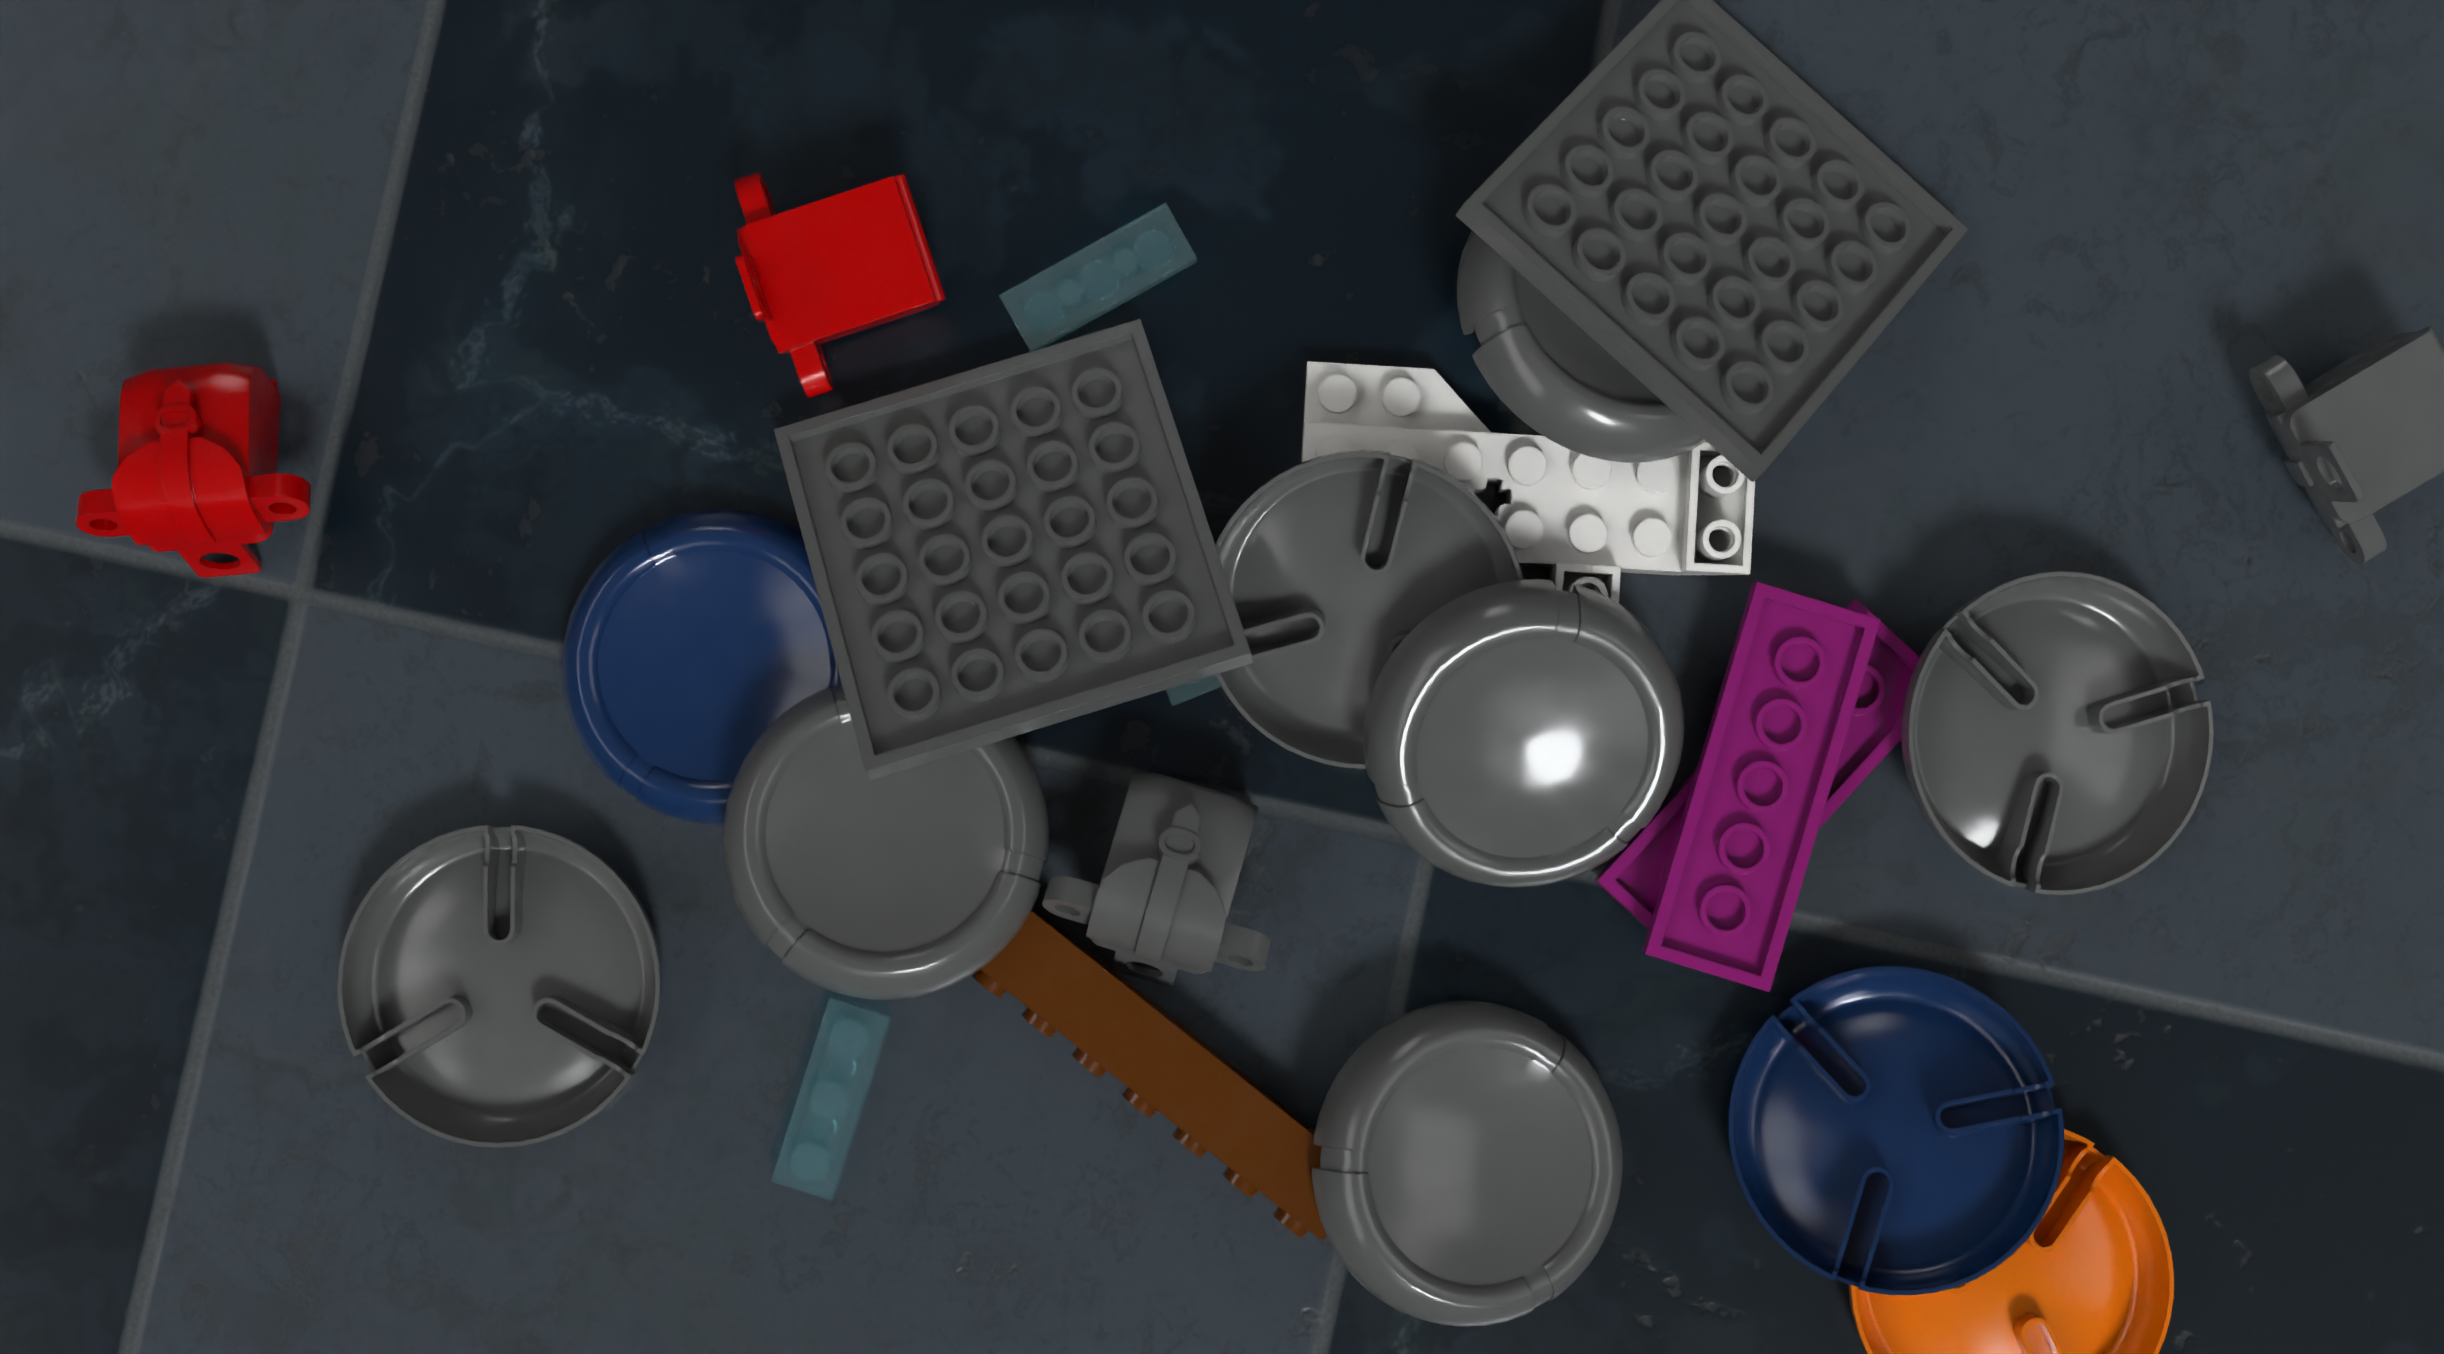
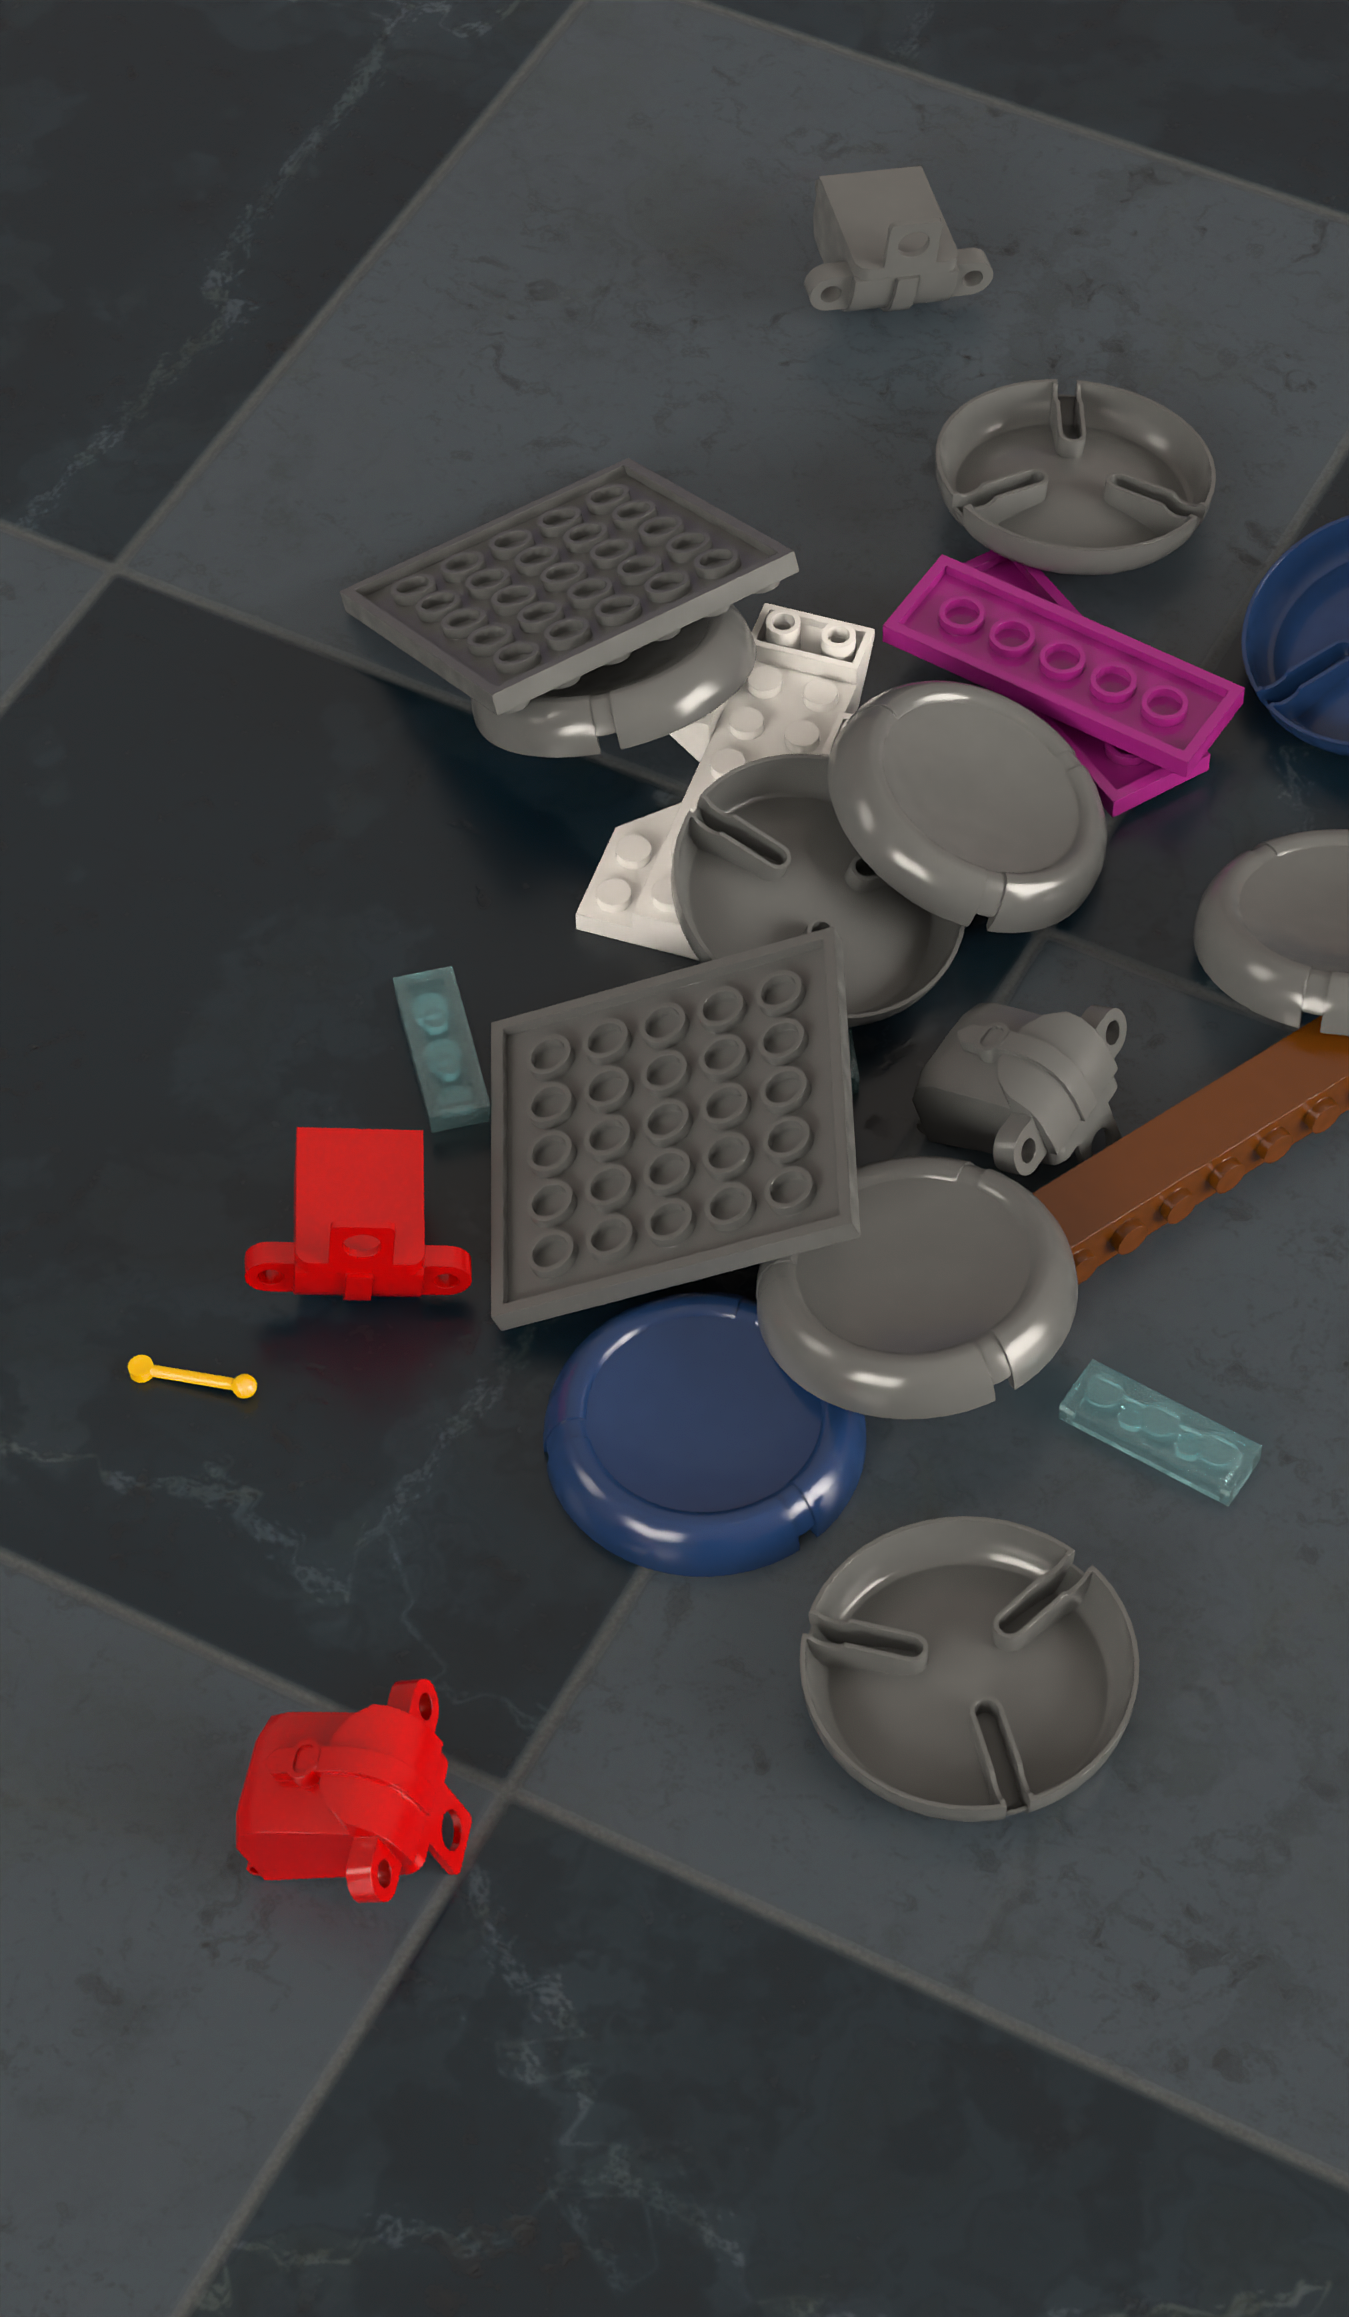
camera: 70 degrees left, 35 degrees down
none -> yellow hinge [128,1355,257,1399]

